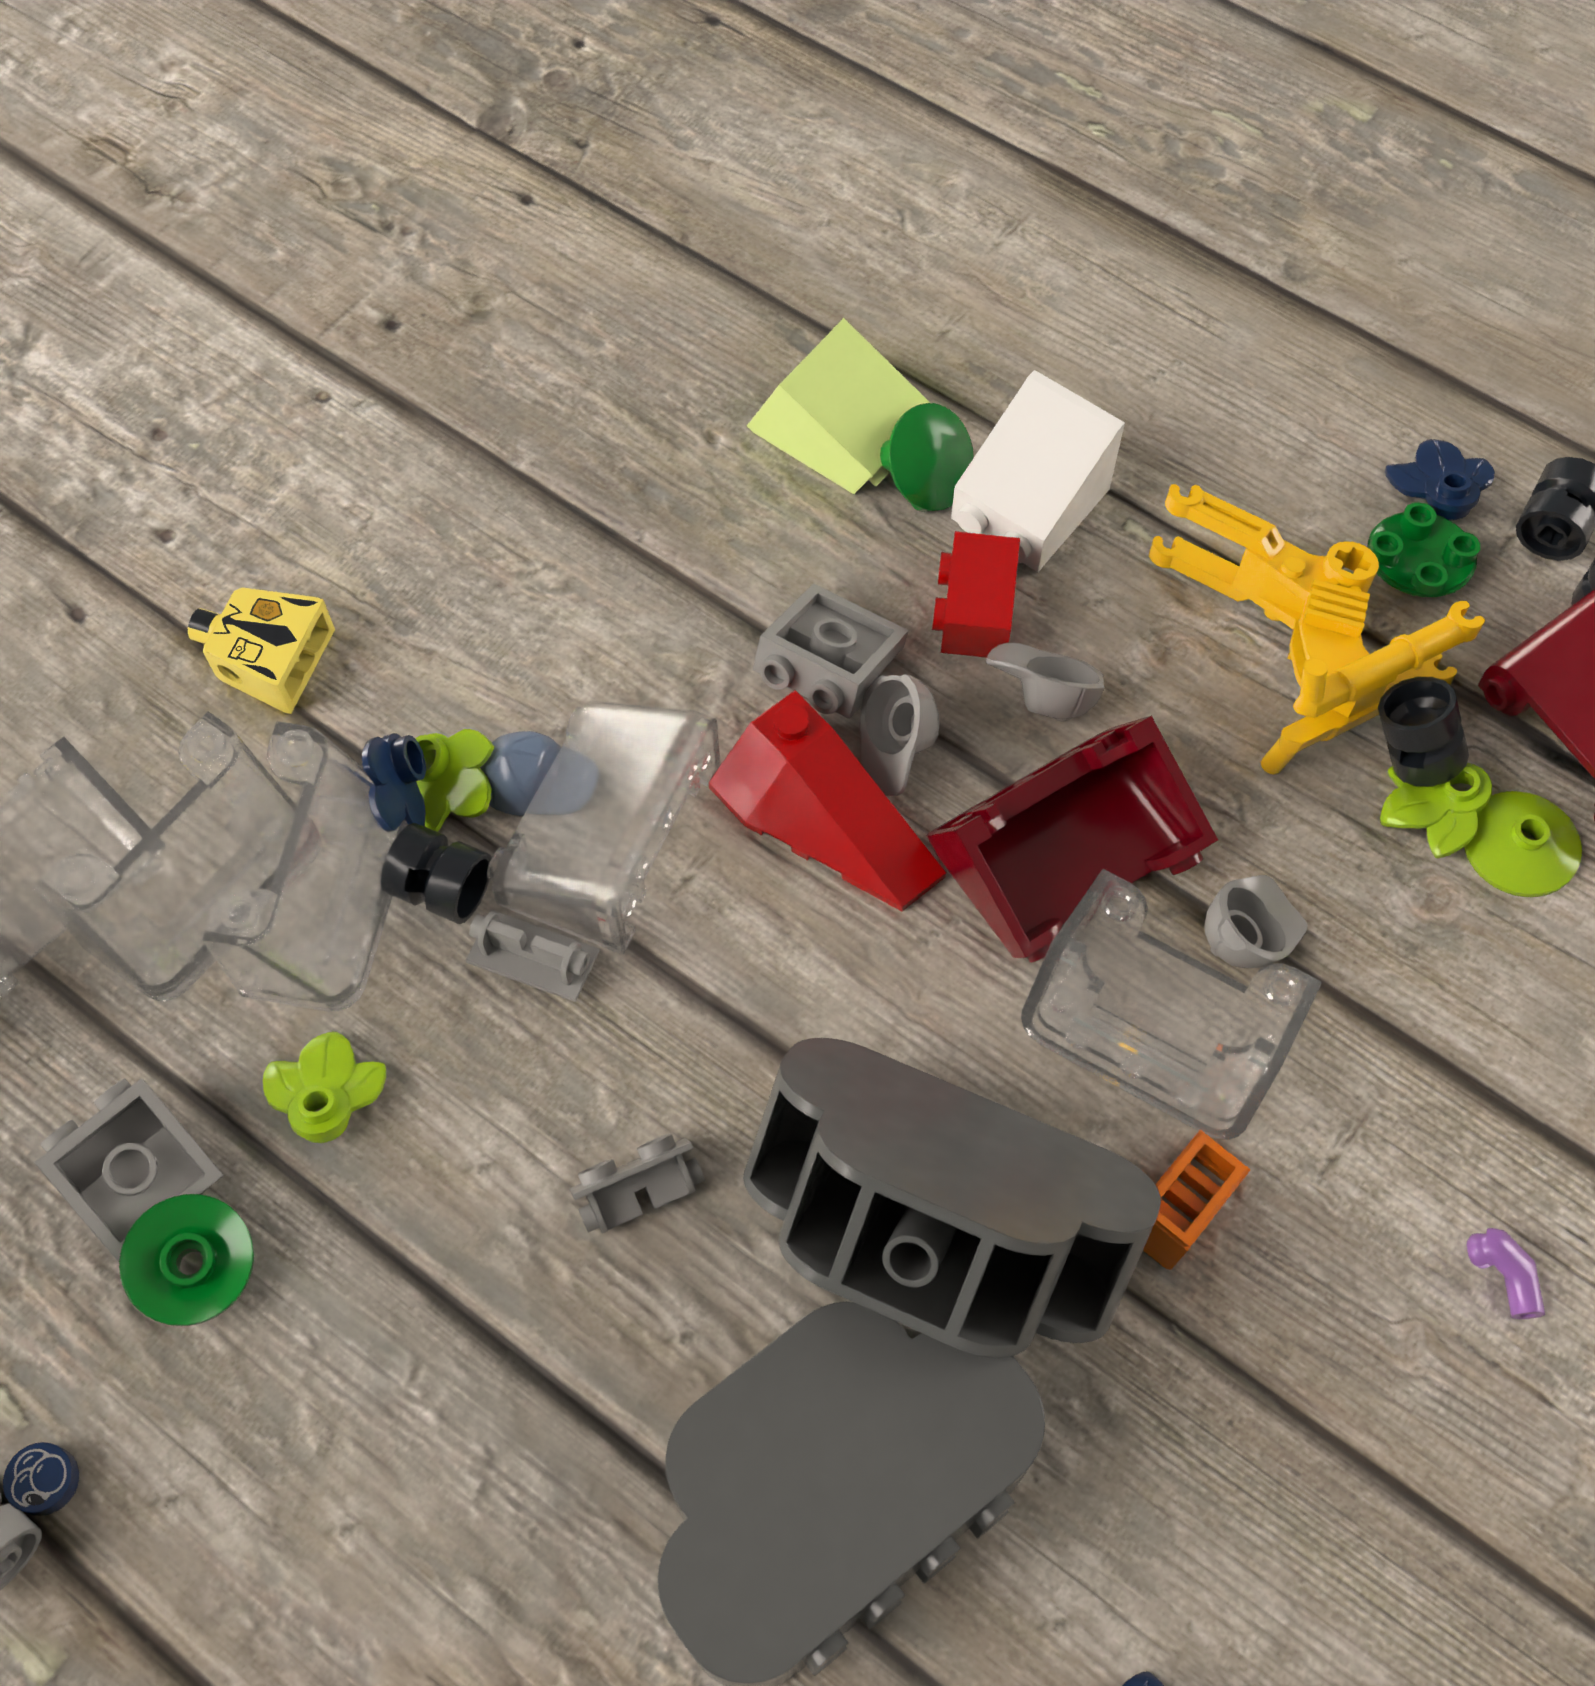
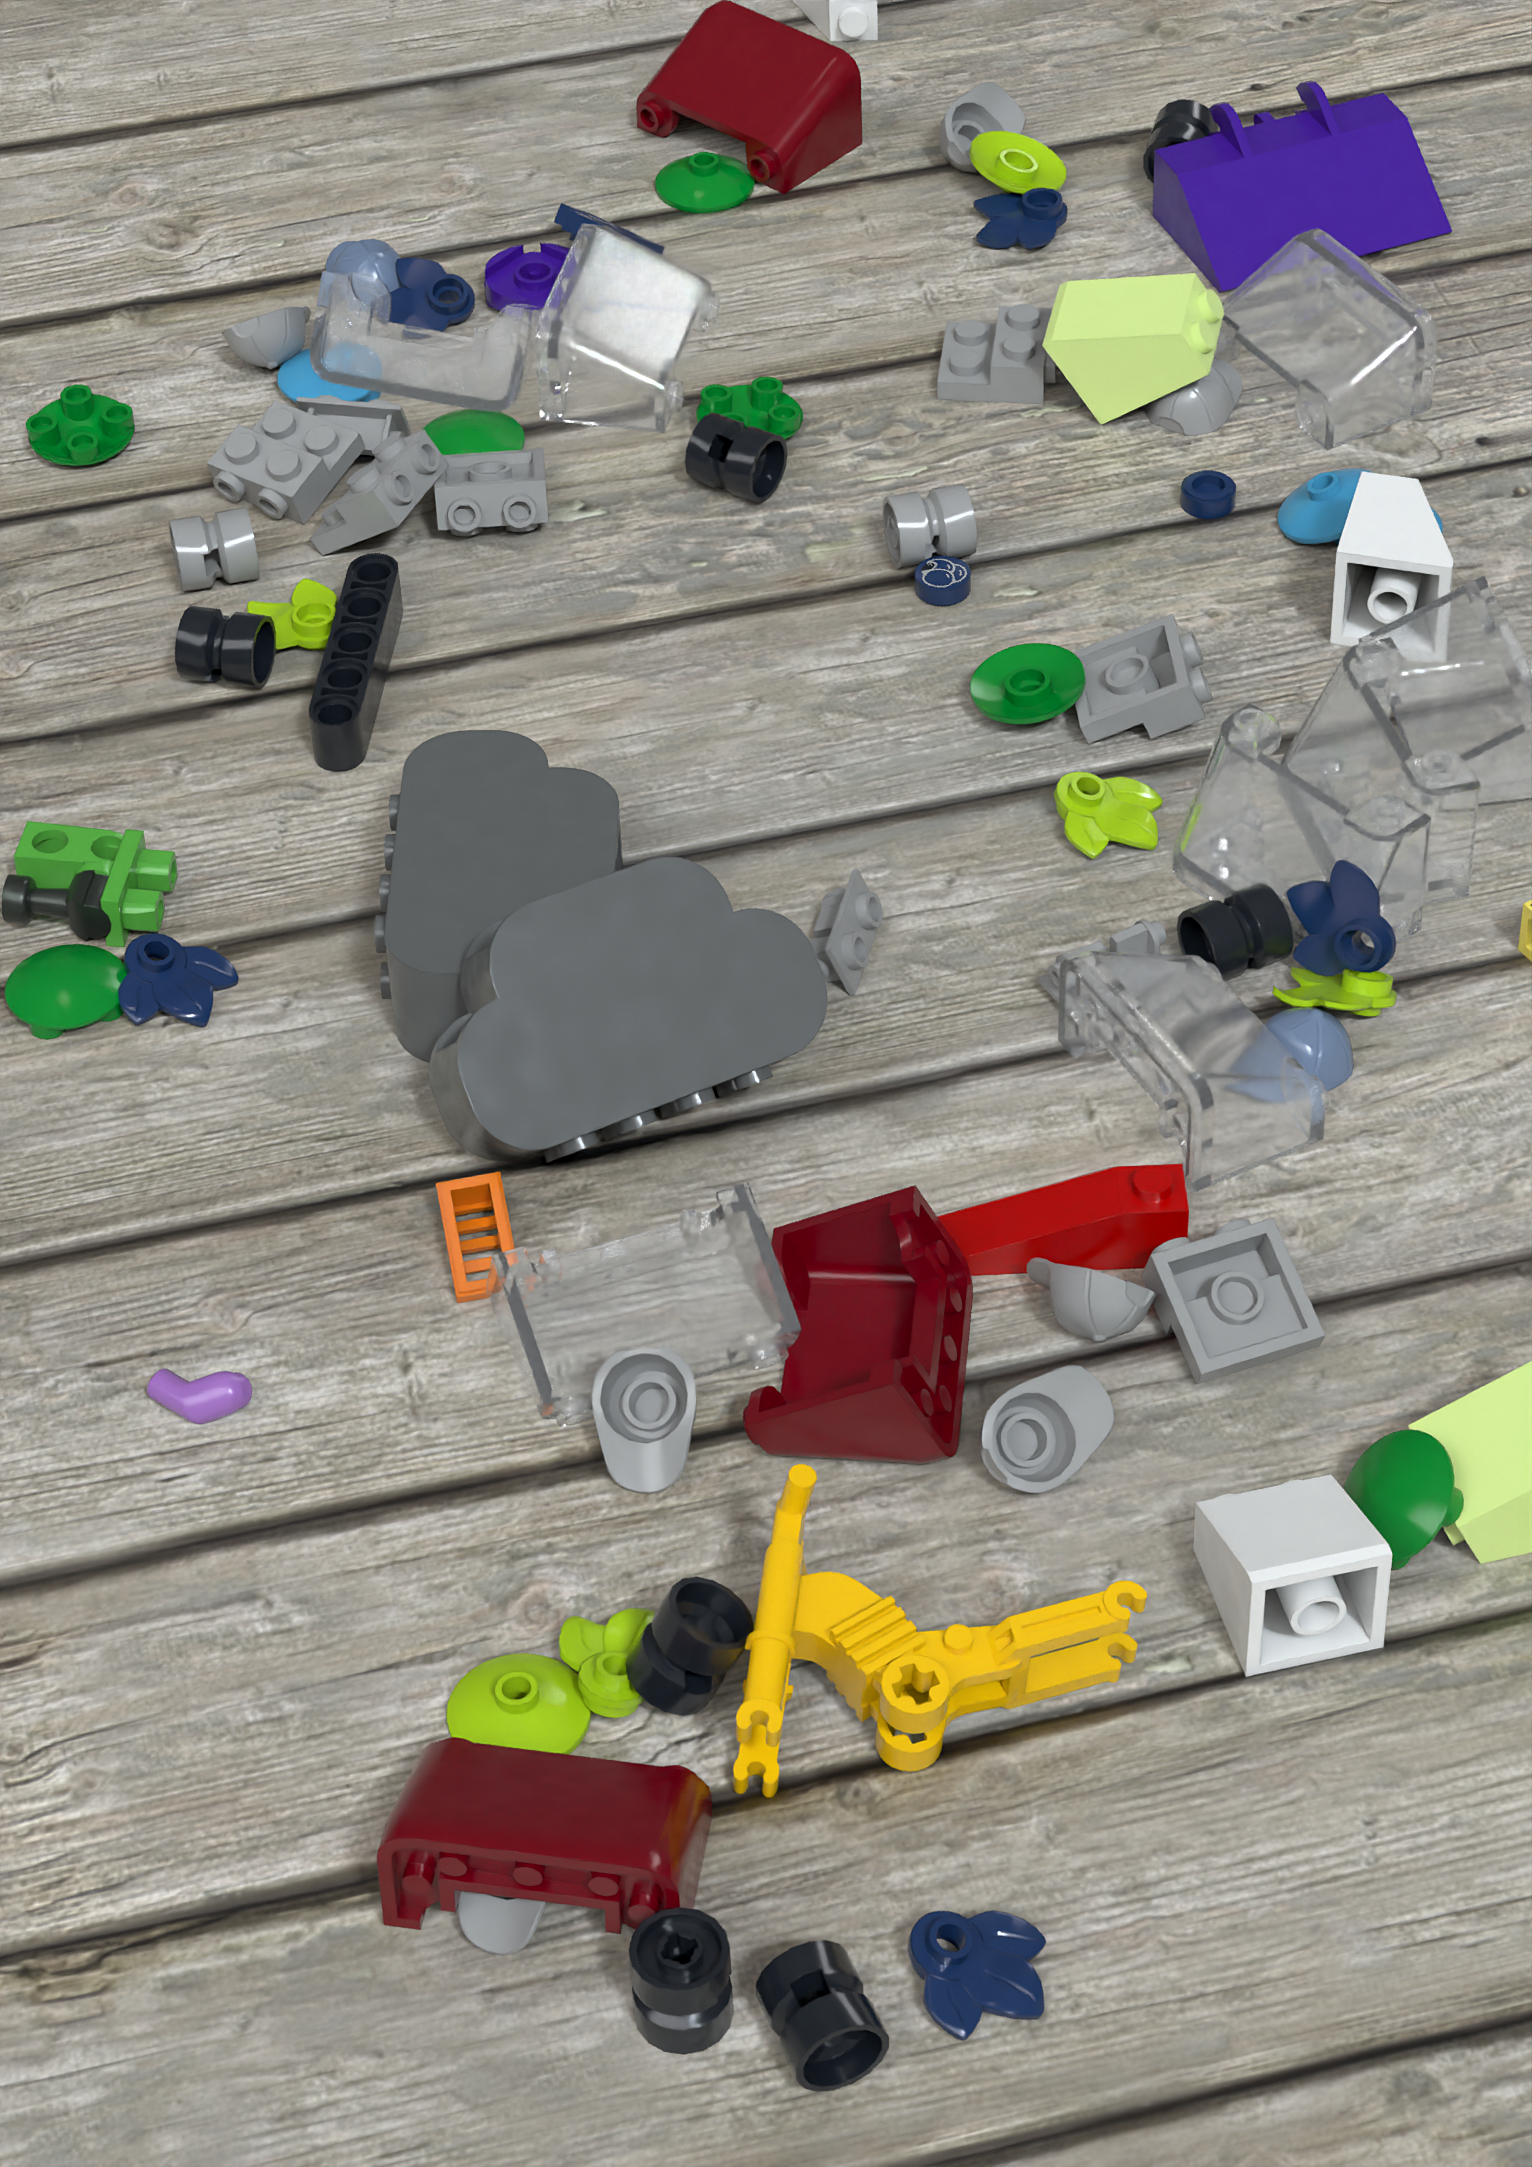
camera: 130 degrees right, 20 degrees down
red brick [932,531,1020,658] -> none
green dish [1367,502,1481,597] -> none

